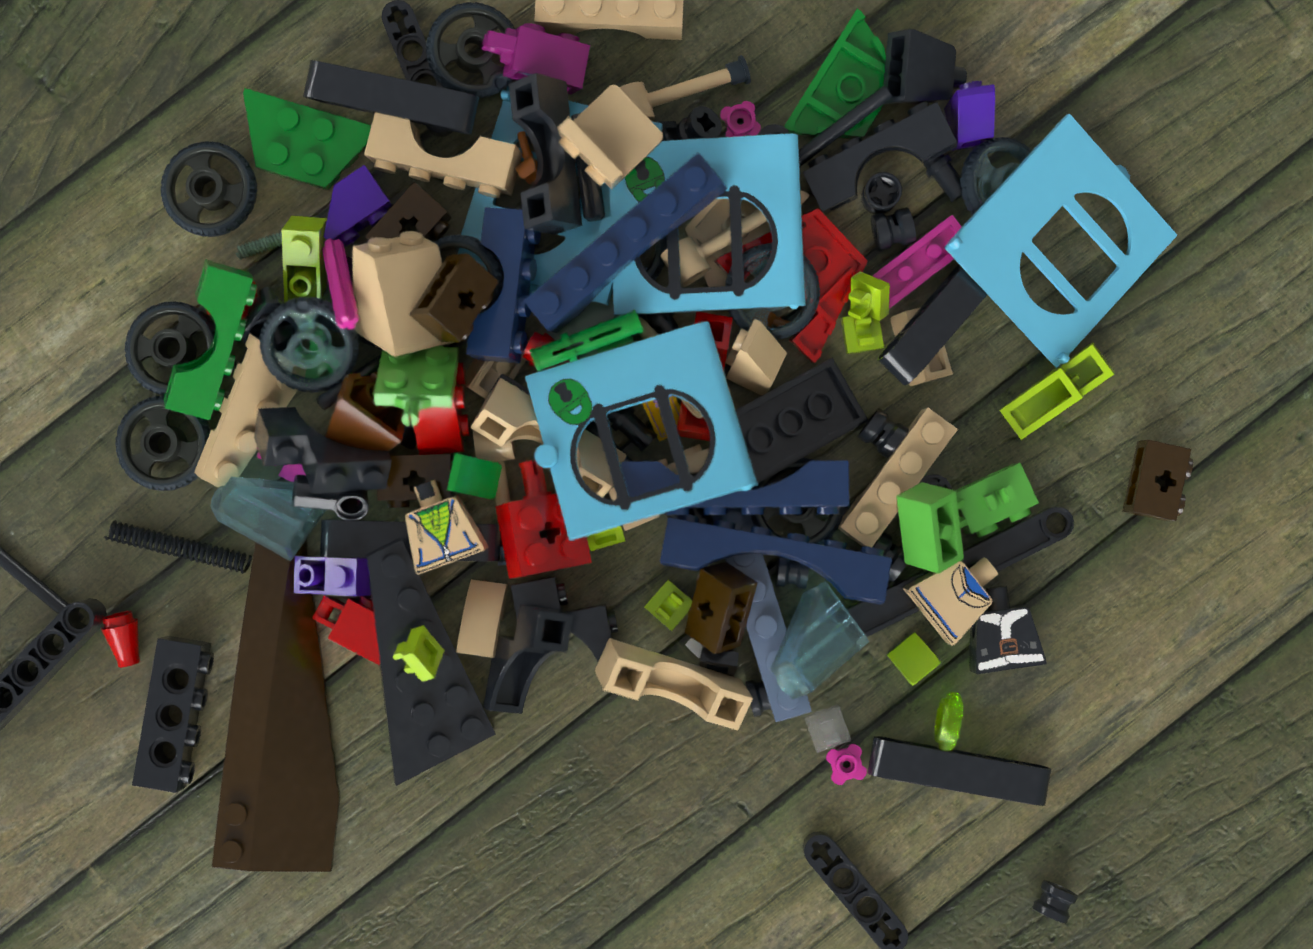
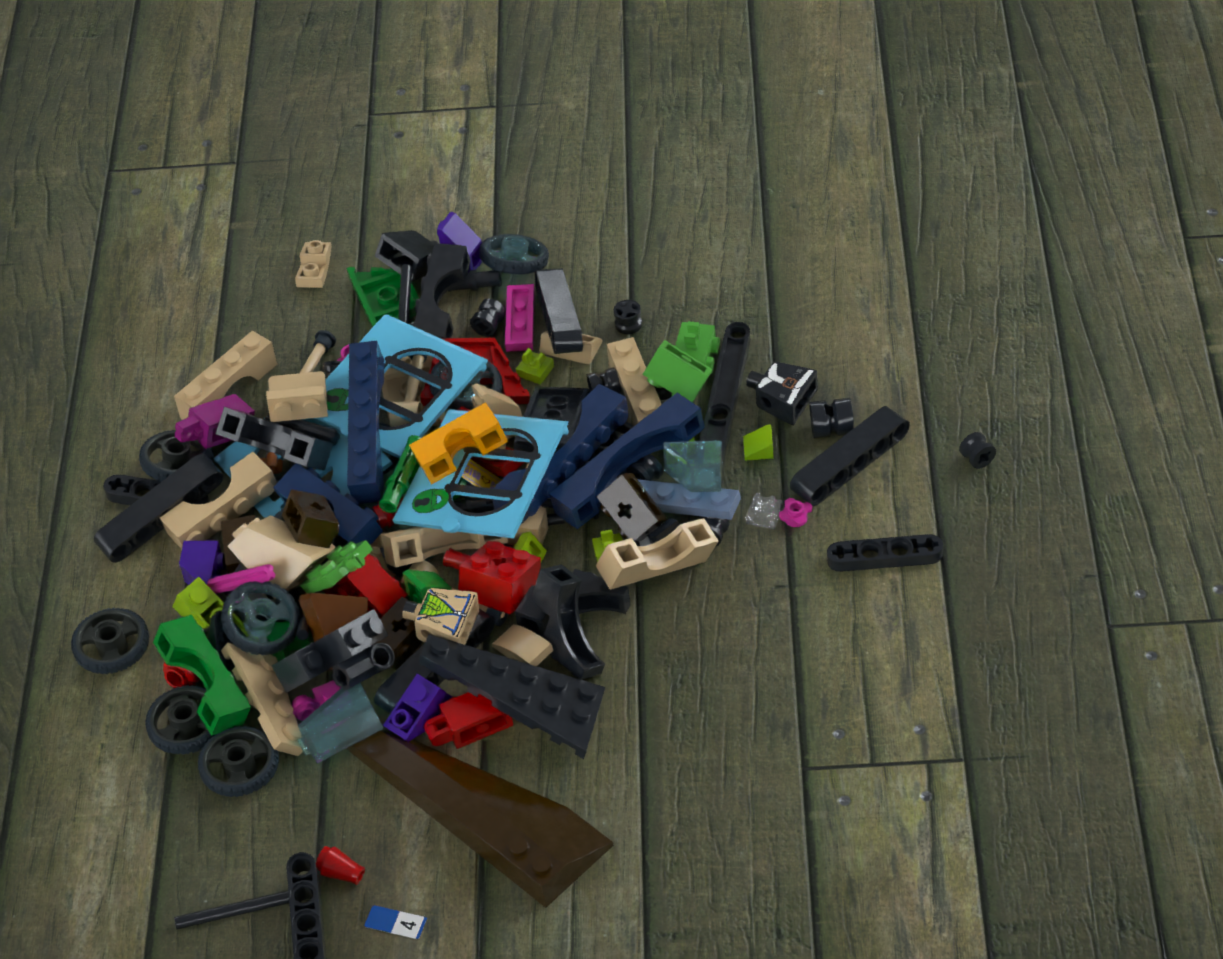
camera: 45 degrees left, 40 degrees down
black piece [104,520,252,574] -> none
black brick [132,636,214,793] -> none
green wing [243,88,372,190] -> none
lime tile [393,626,444,681] -> none
lime tile [848,271,890,321] -> none
black wheel [861,172,902,215] -> none
tan torso [903,557,998,646] -> none
clear neon green gear [934,691,964,751] -> none
medium azure door [944,114,1177,368] -> none
lime slope [999,342,1114,440] -> none
dark brown brick [1122,439,1193,521] -> none
none -> sticker [364,905,427,939]
none -> light orange arch [409,402,508,485]
none -> black wheel [613,300,642,334]
none -> black wheel [809,397,854,439]

